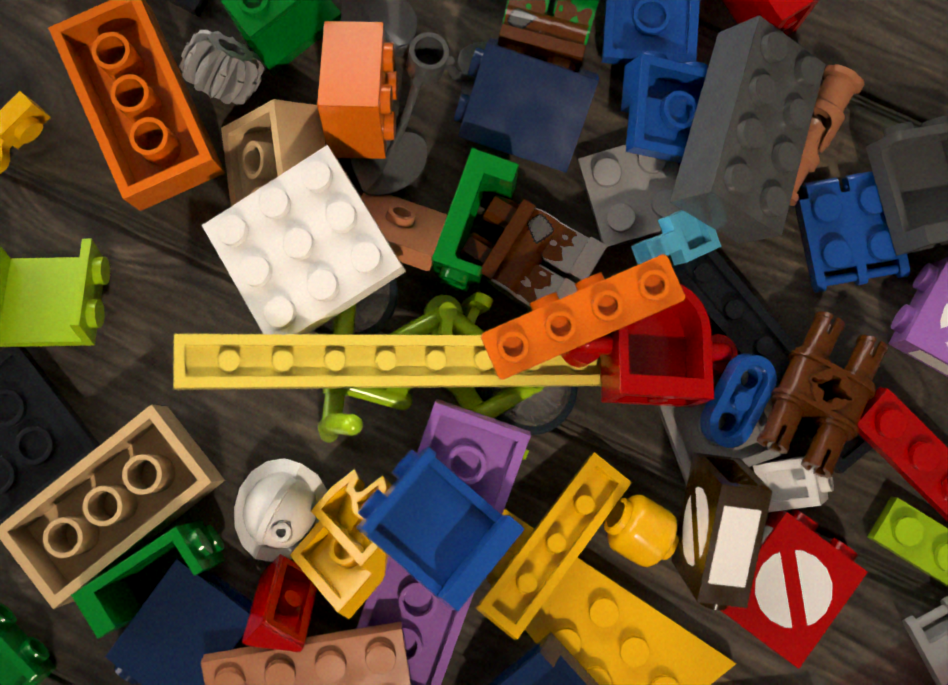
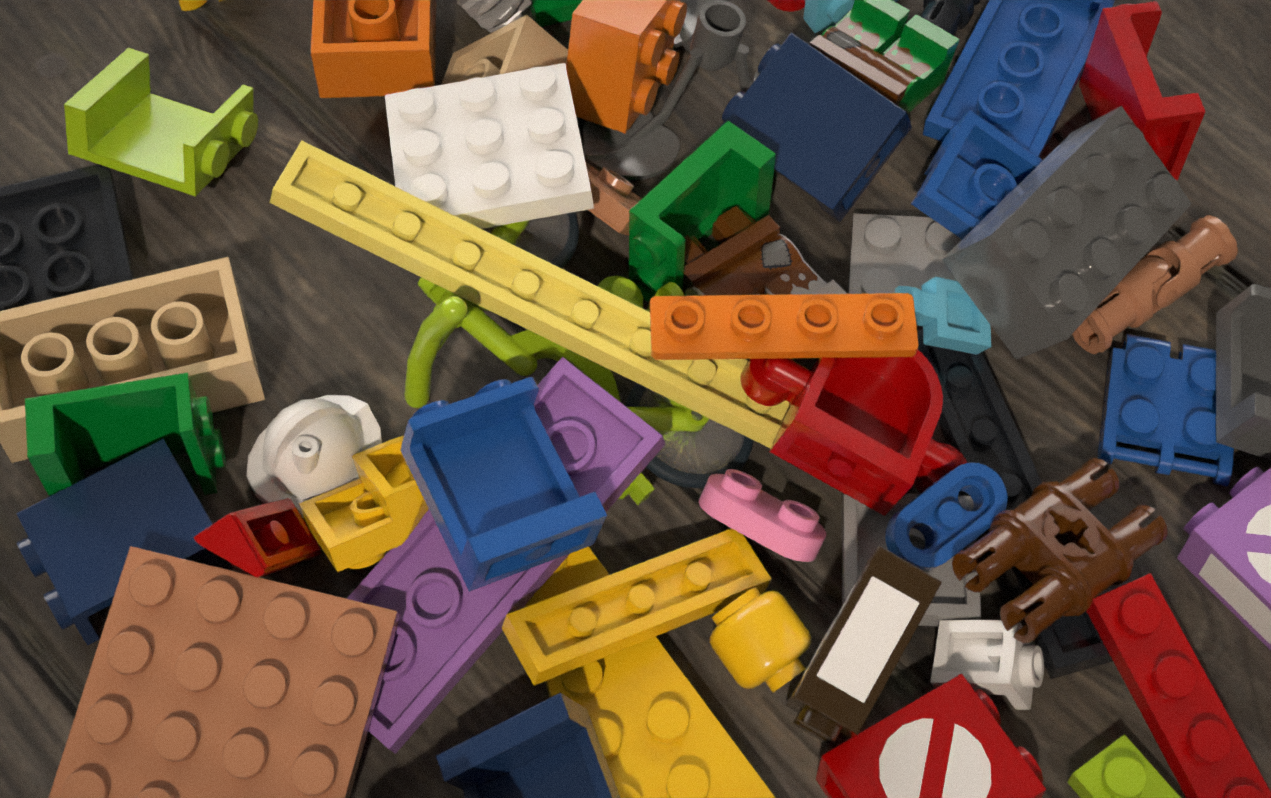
camera: 15 degrees right, 25 degrees down
none -> bright pink plate [698,469,826,562]

